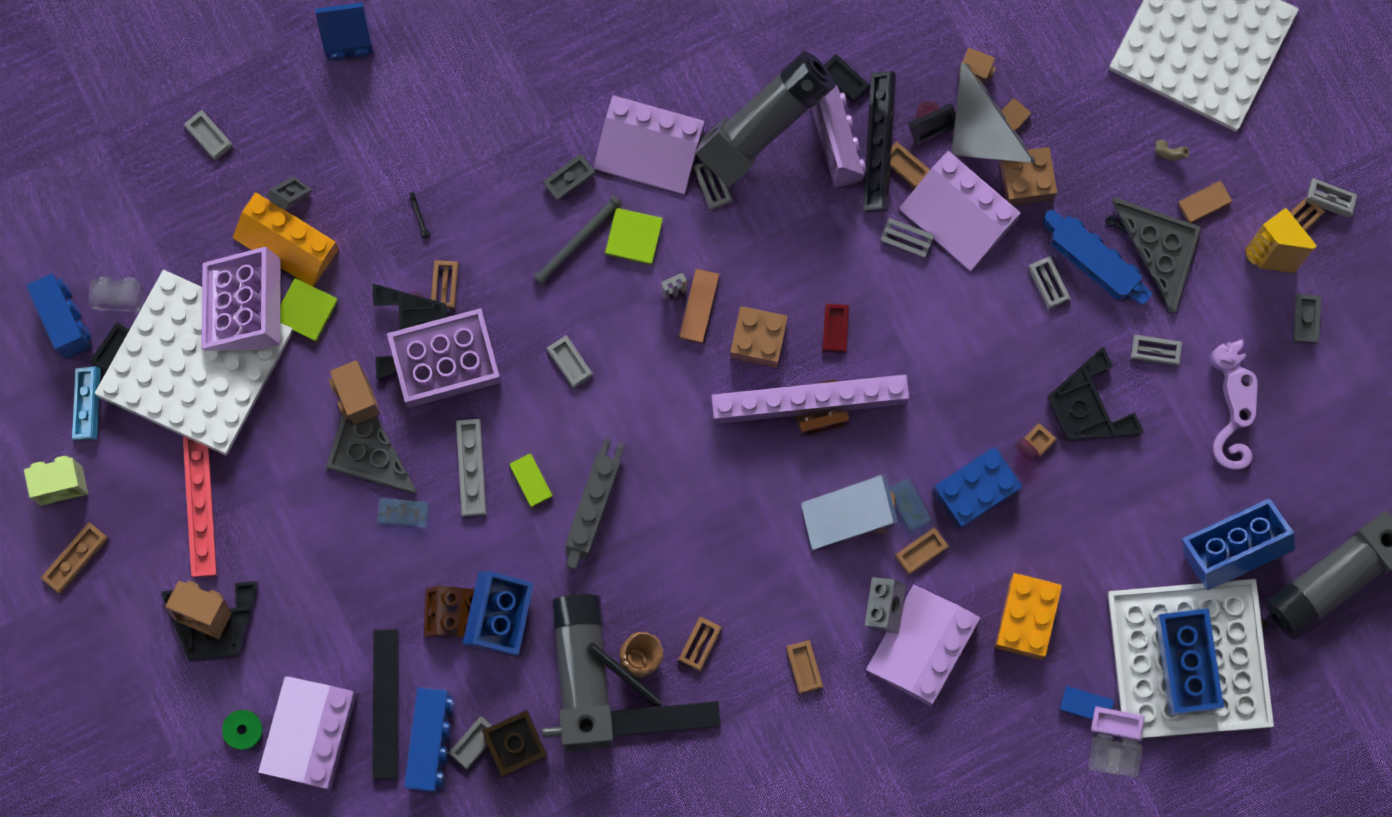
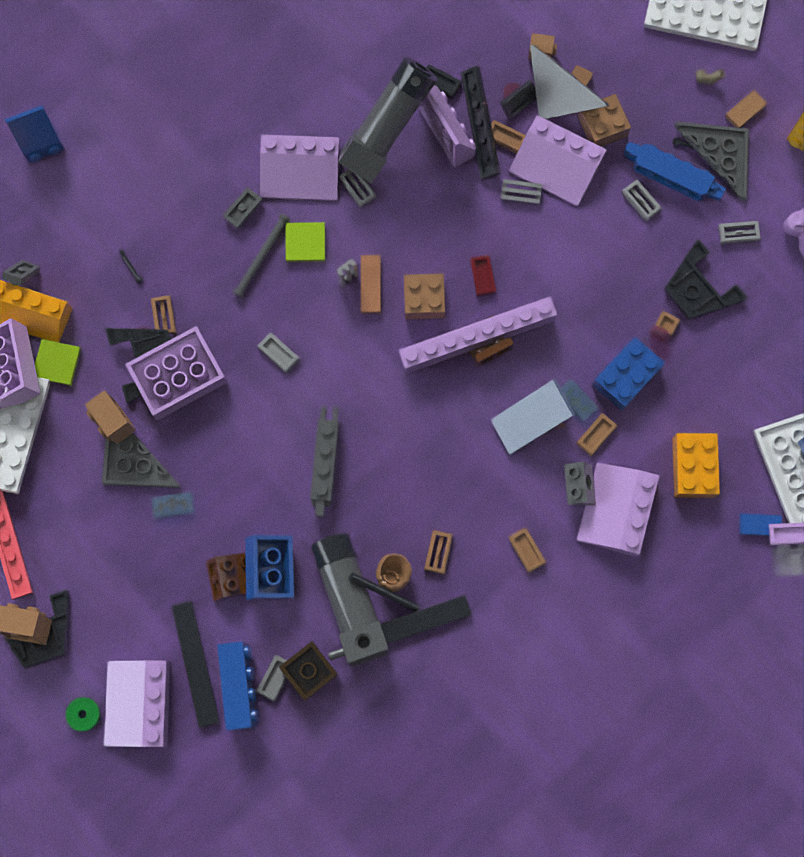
camera: 10 degrees left, 0 degrees up
light grey tile [456,419,487,518] -> none
lime tile [509,453,553,508] -> none

